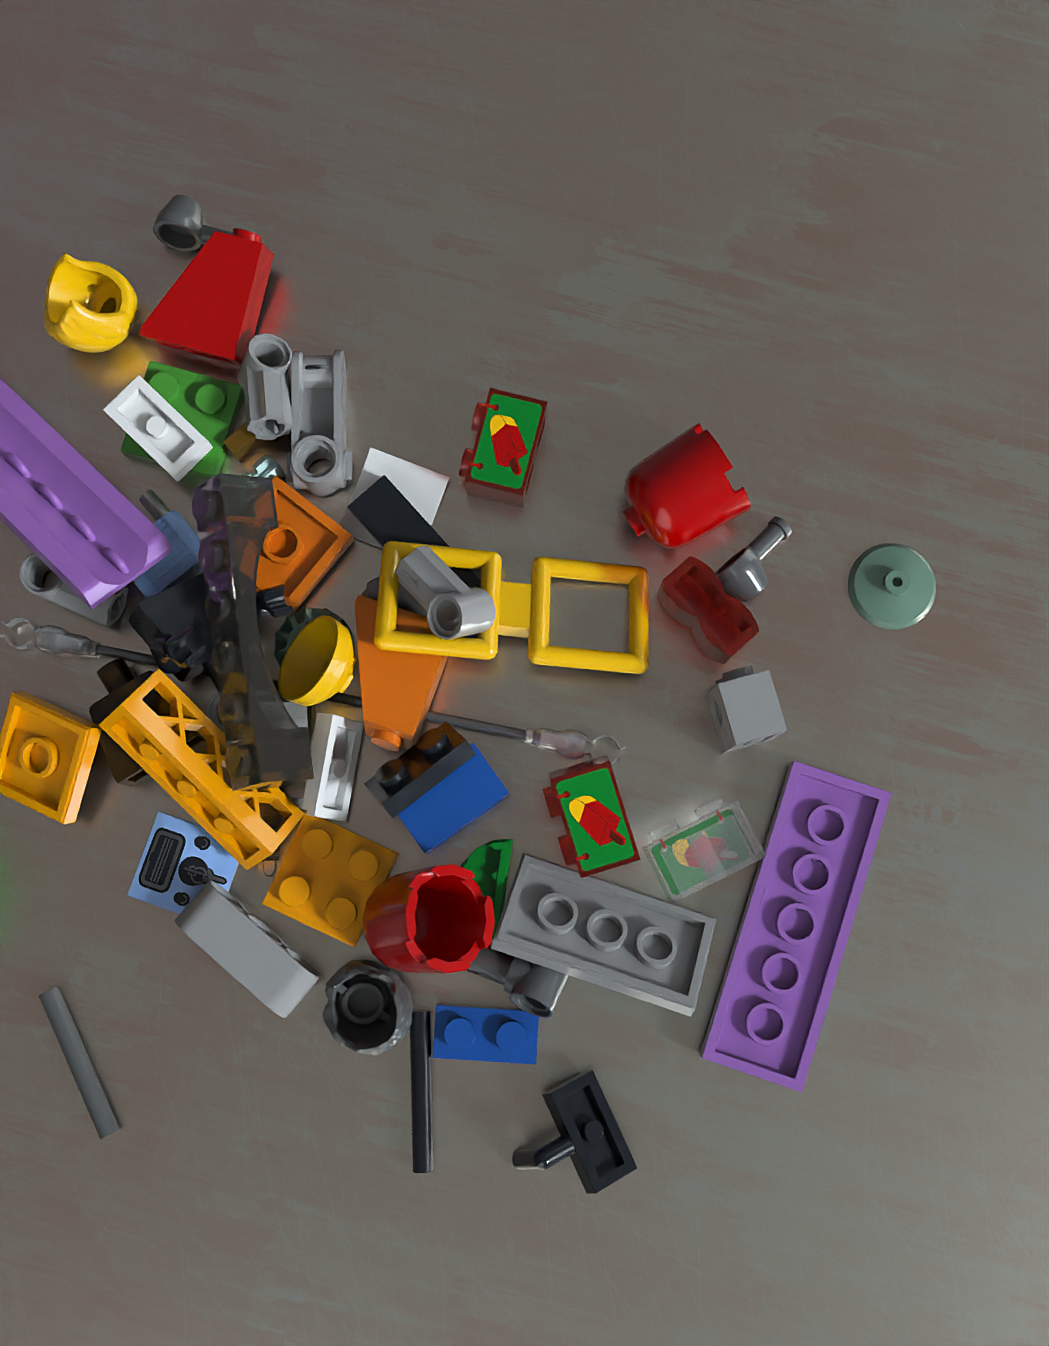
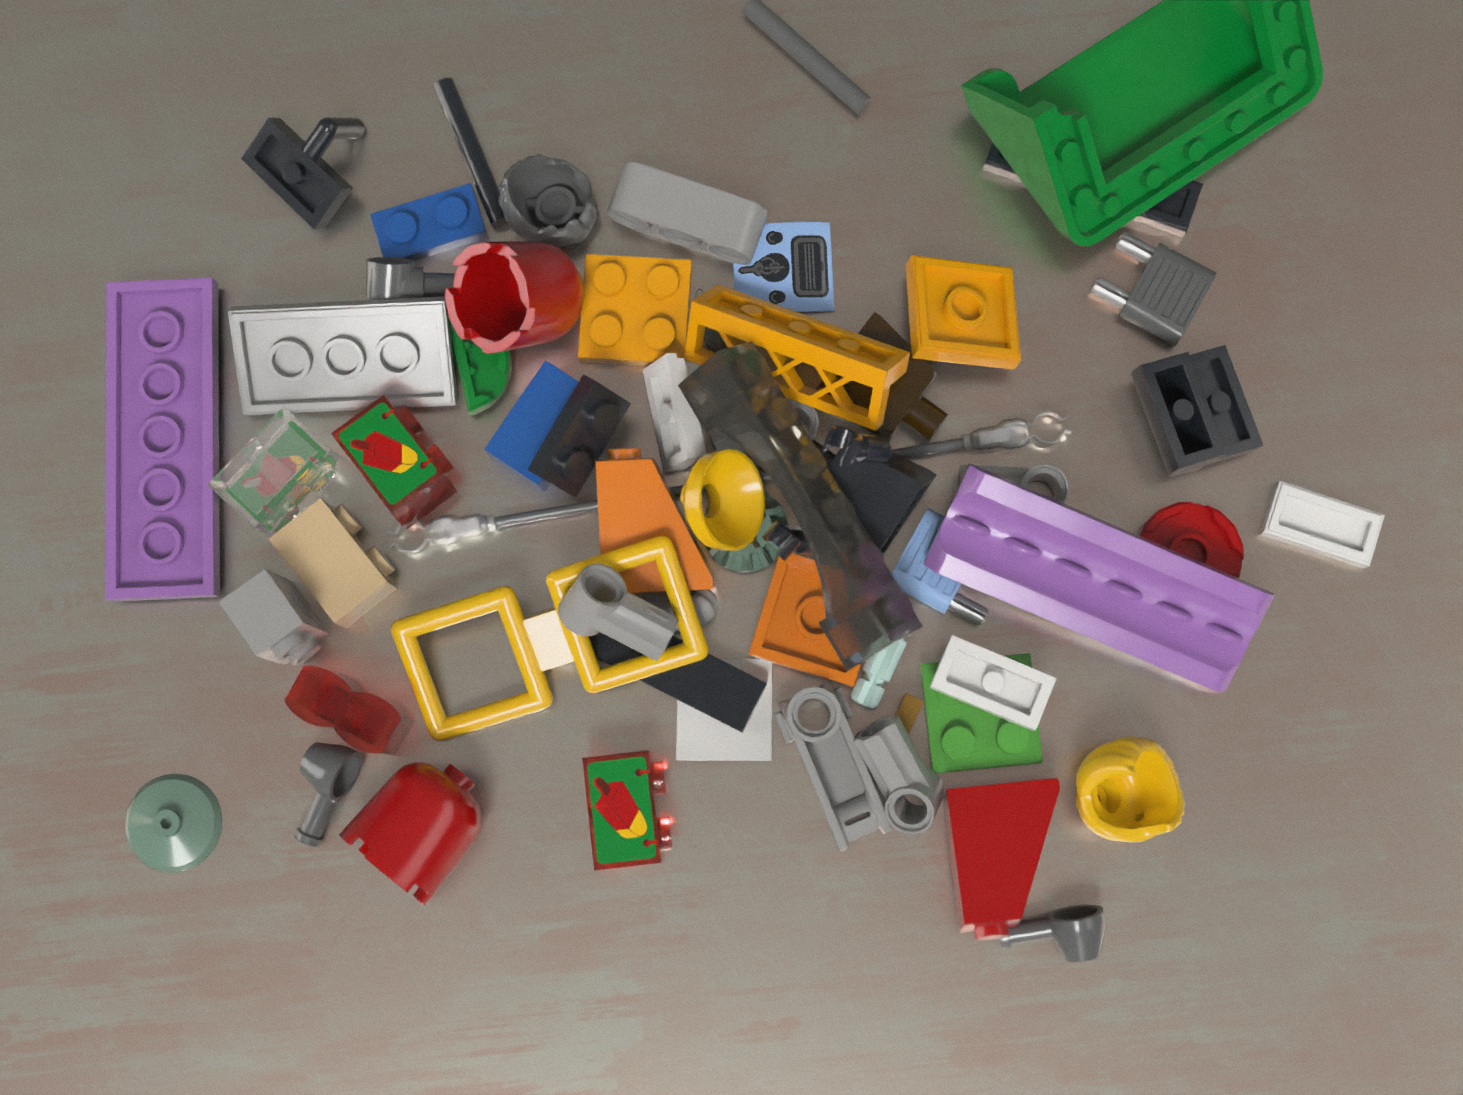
camera: 165 degrees right, 0 degrees up
none -> tan brick [269,498,398,629]

